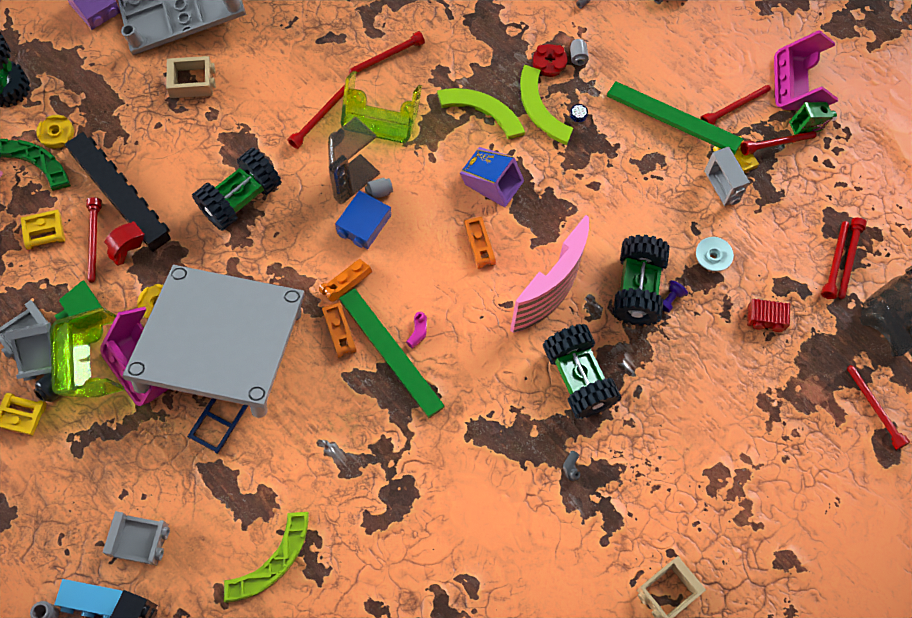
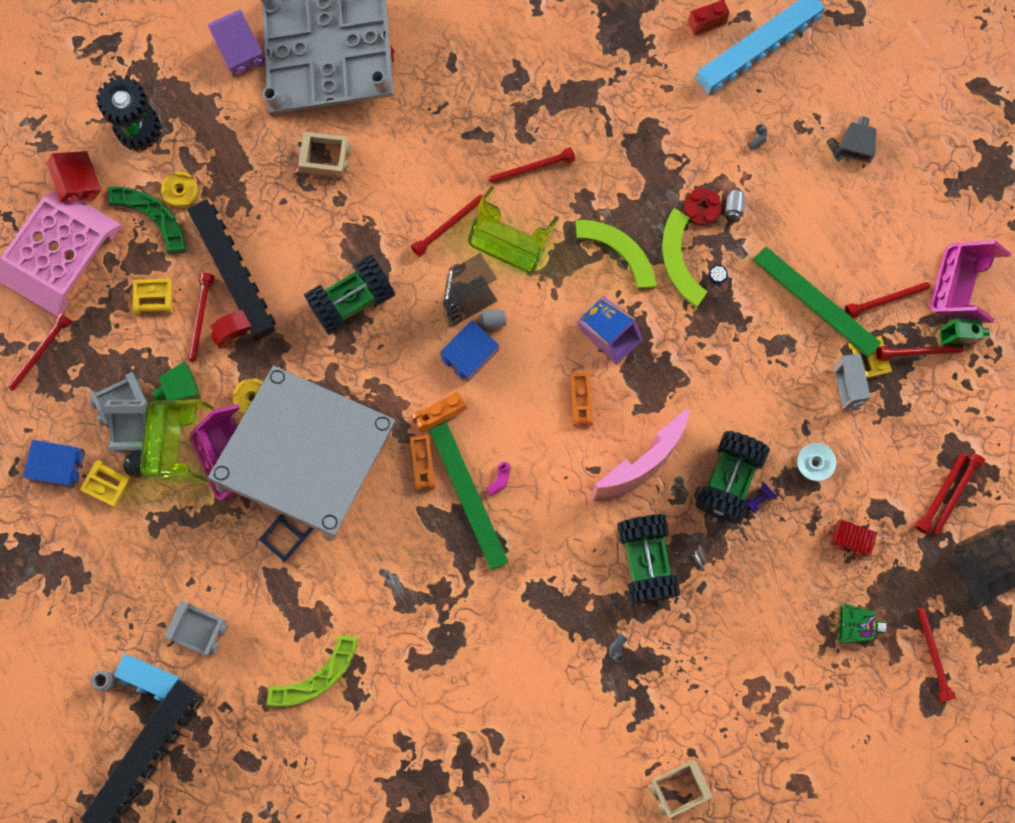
camera: 15 degrees right, 10 degrees up
none -> green torso [838,604,886,643]

